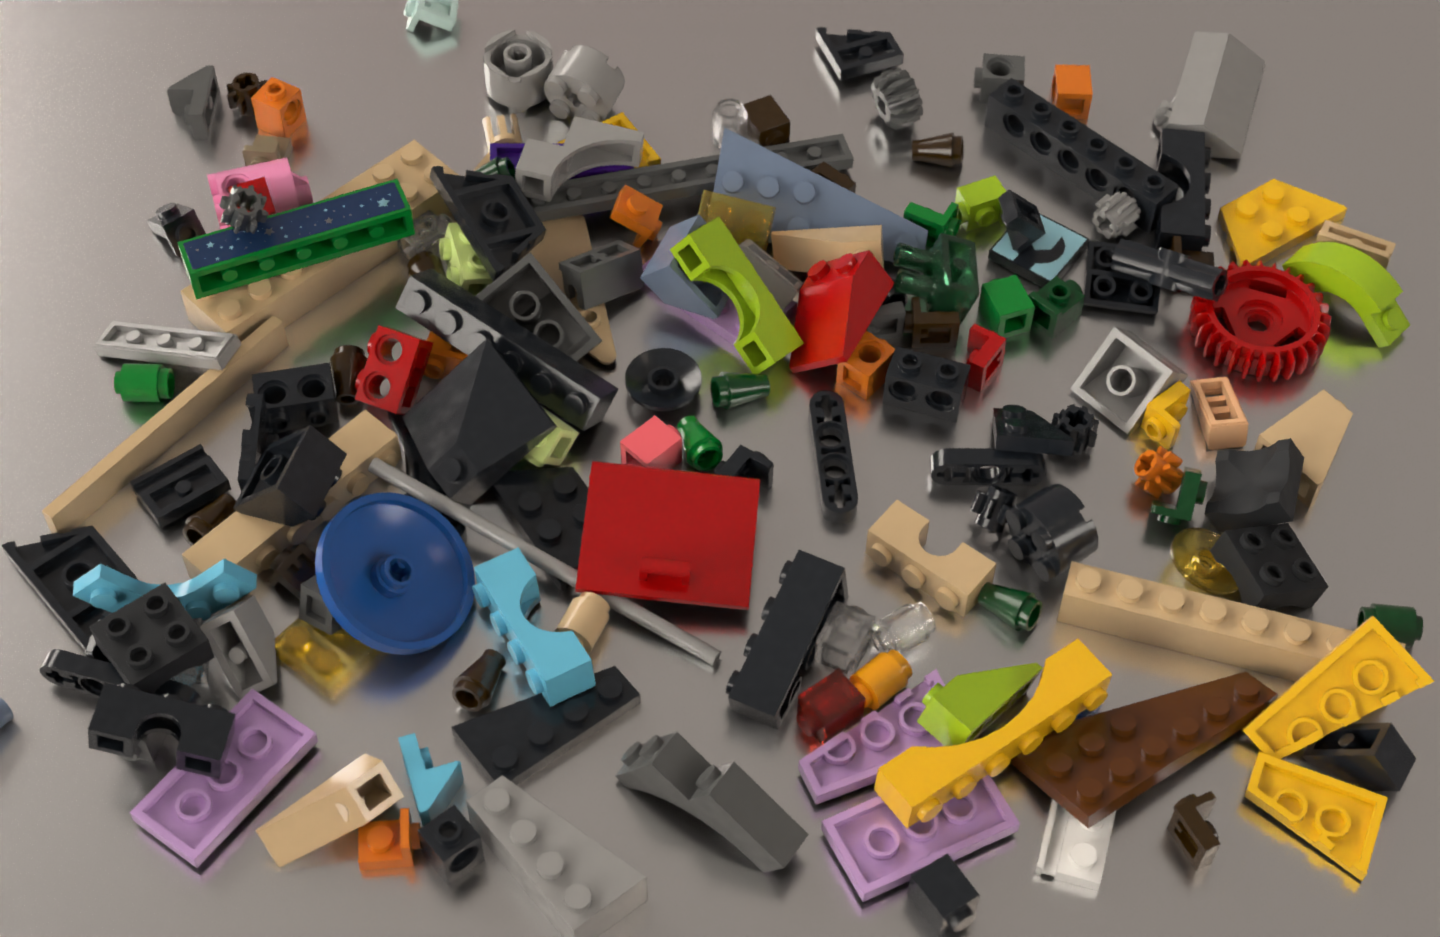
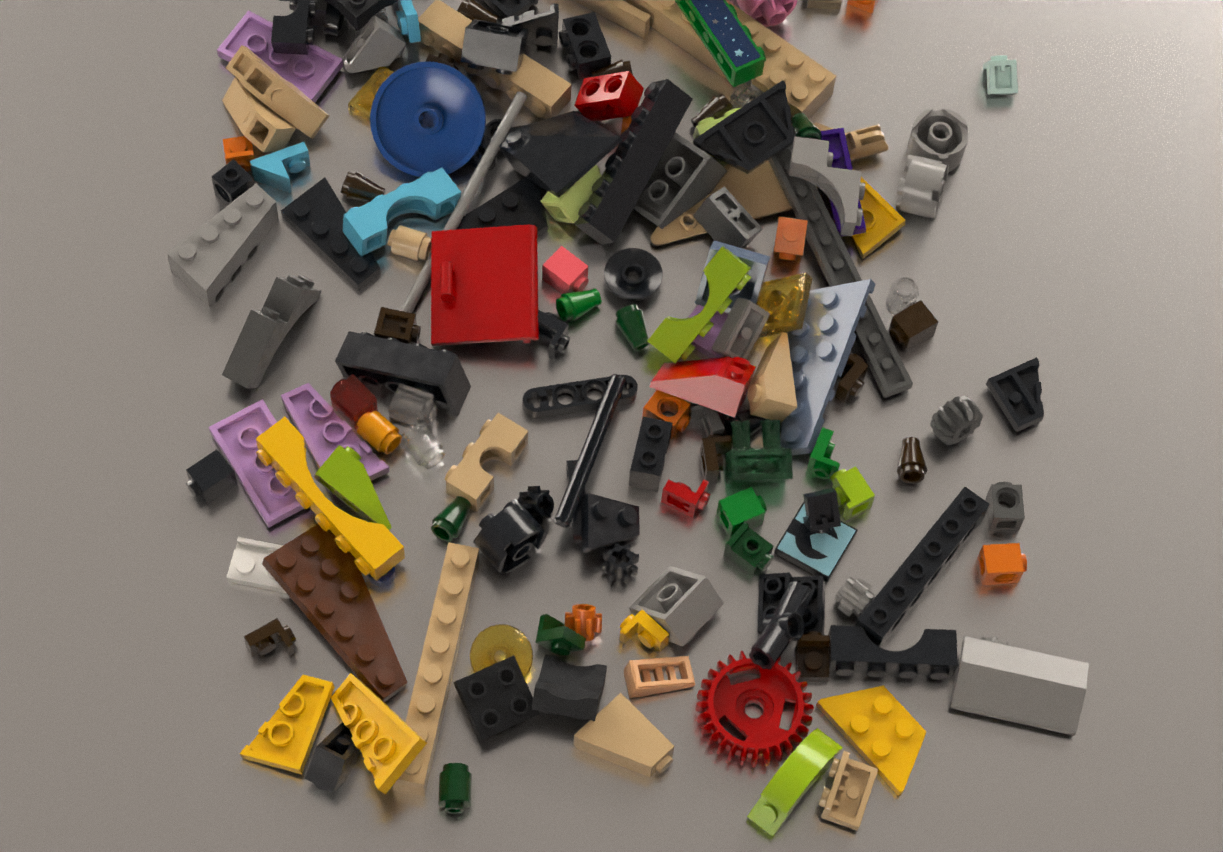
camera: 80 degrees right, 10 degrees up
none -> tan slope [226,45,329,139]
none -> dark brown bracket [374,307,421,345]
none -> black axle [554,374,626,528]

